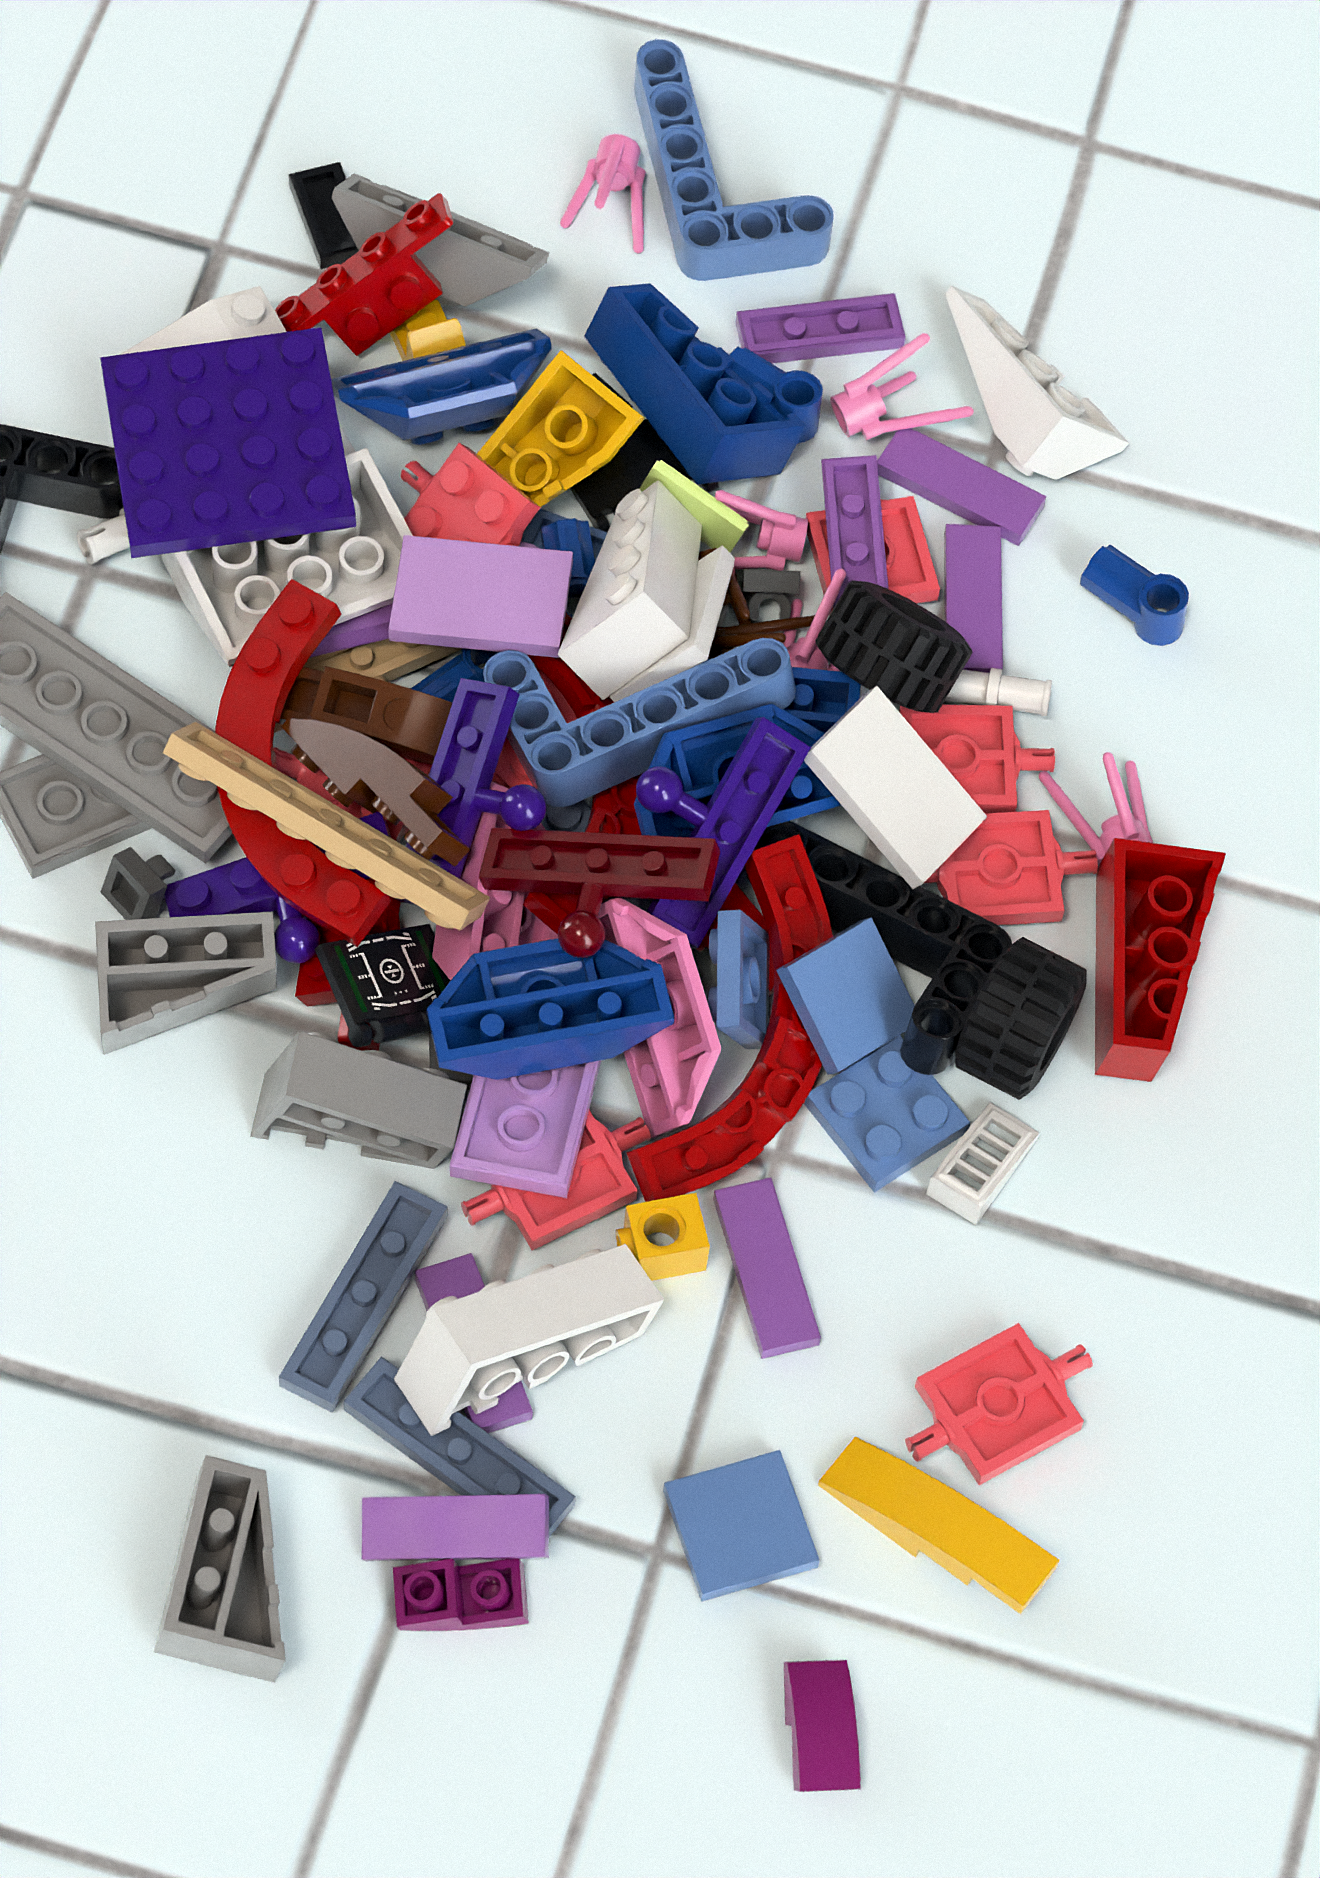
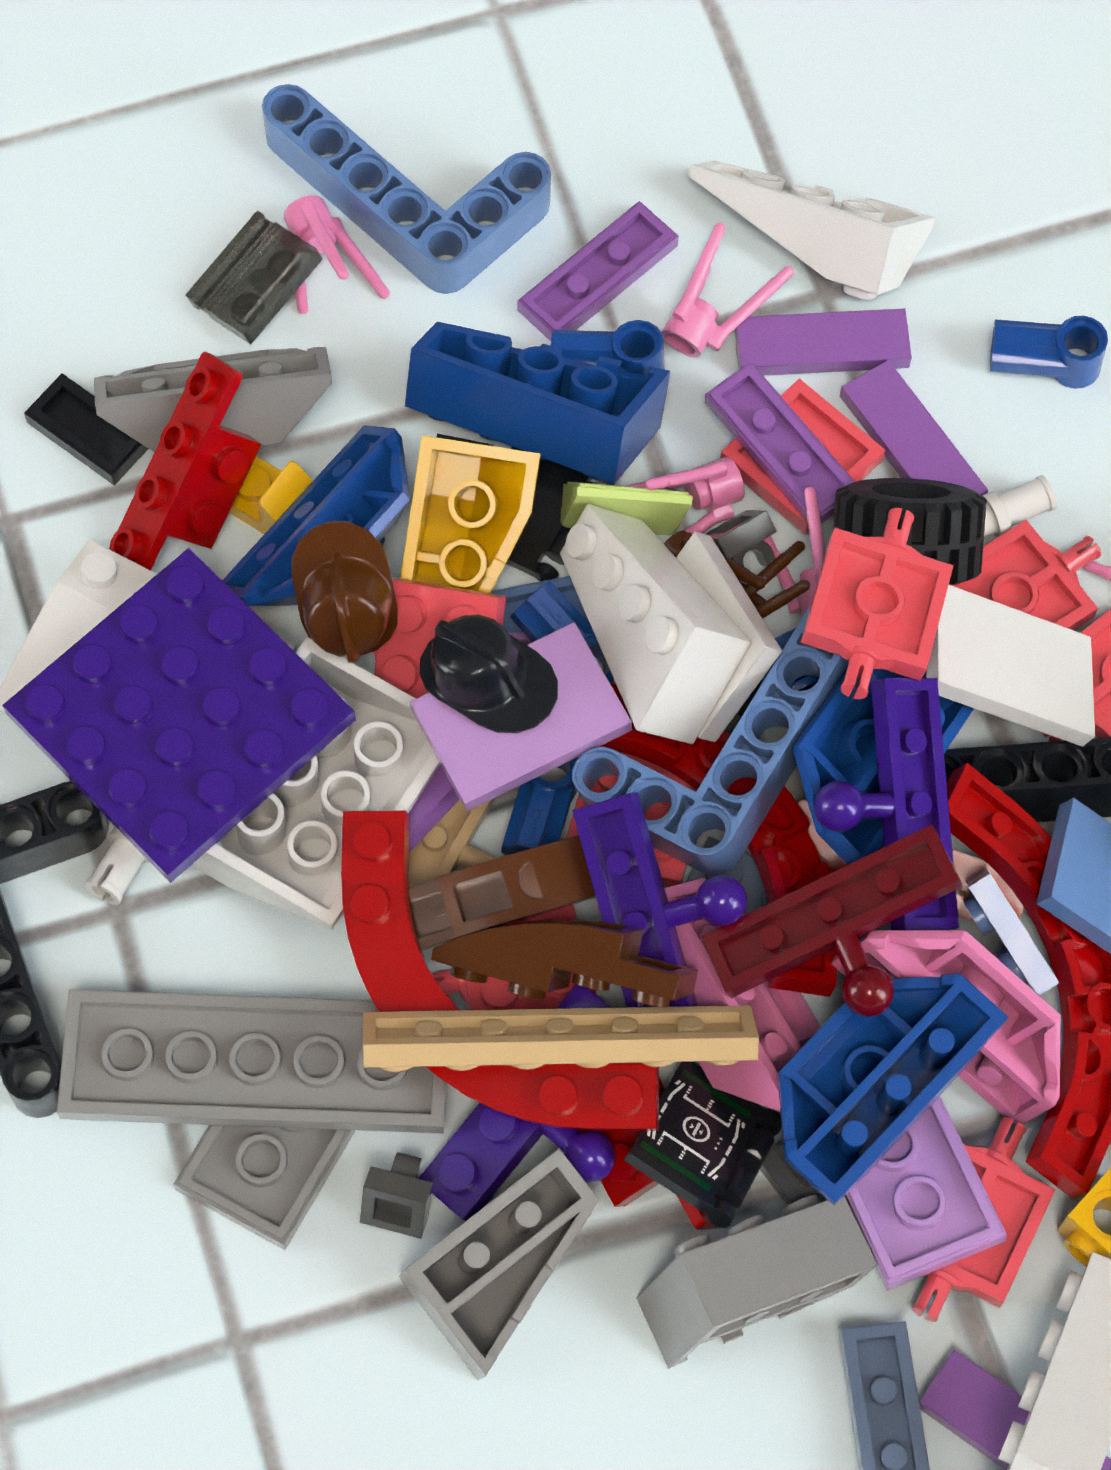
camera: 30 degrees left, 5 degrees up
none -> clear smoke plate [185,210,323,345]
none -> reddish brown piece [292,521,397,663]
none -> black piece [419,614,558,734]
none -> coral plate [800,508,954,699]

